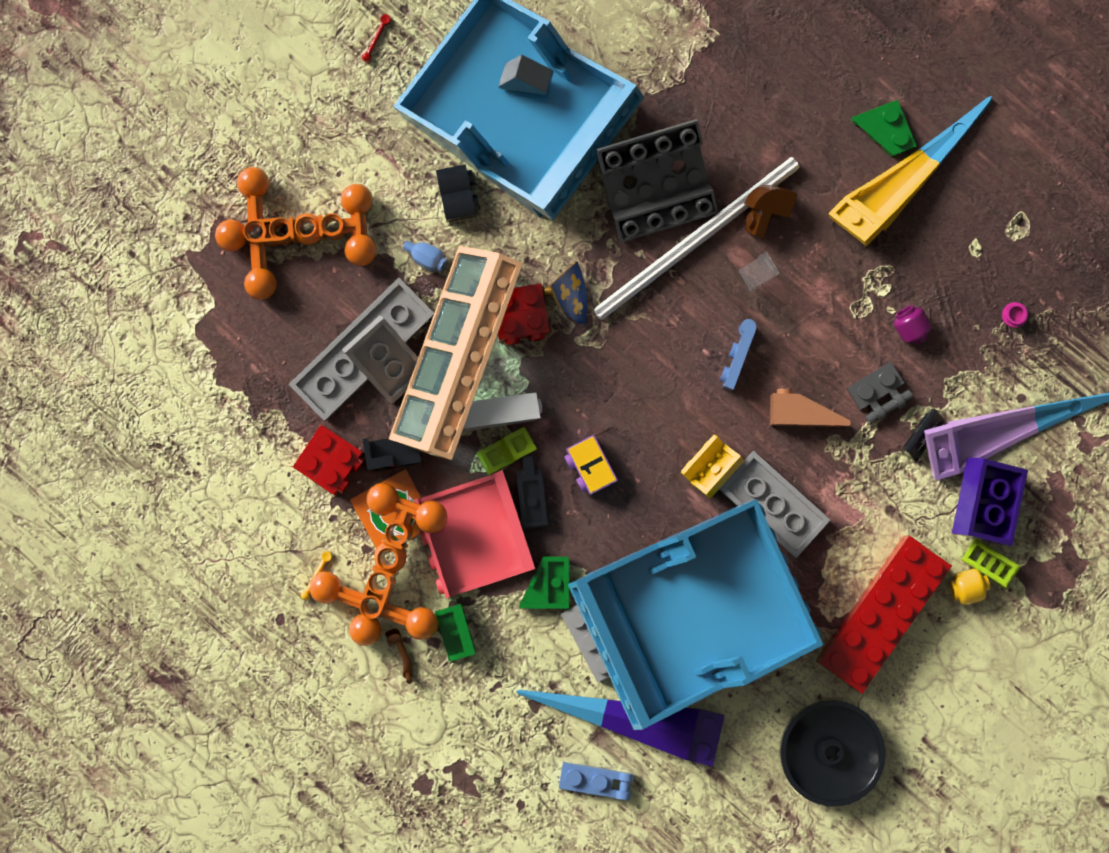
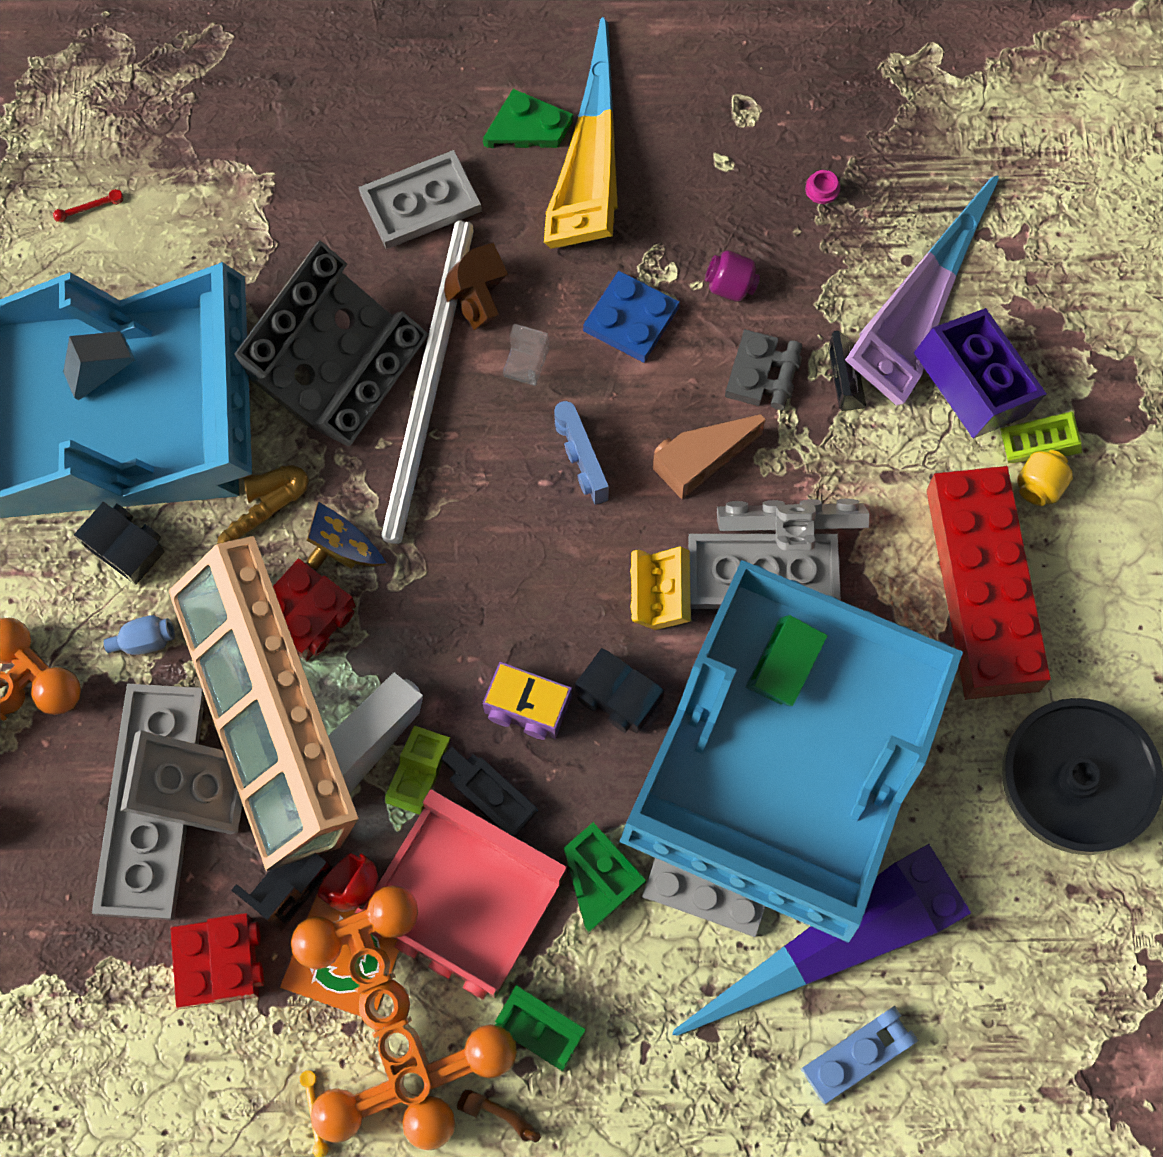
camera: 40 degrees left, 15 degrees down
none -> pearl gold piece [218,465,309,544]
none -> red hair [317,853,378,911]
none -> light grey plate [359,150,482,249]
none -> black brick [575,648,664,734]
none -> blue plate [583,270,680,363]
none -> light grey plate [717,499,869,550]
none -> green hinge [745,615,828,706]

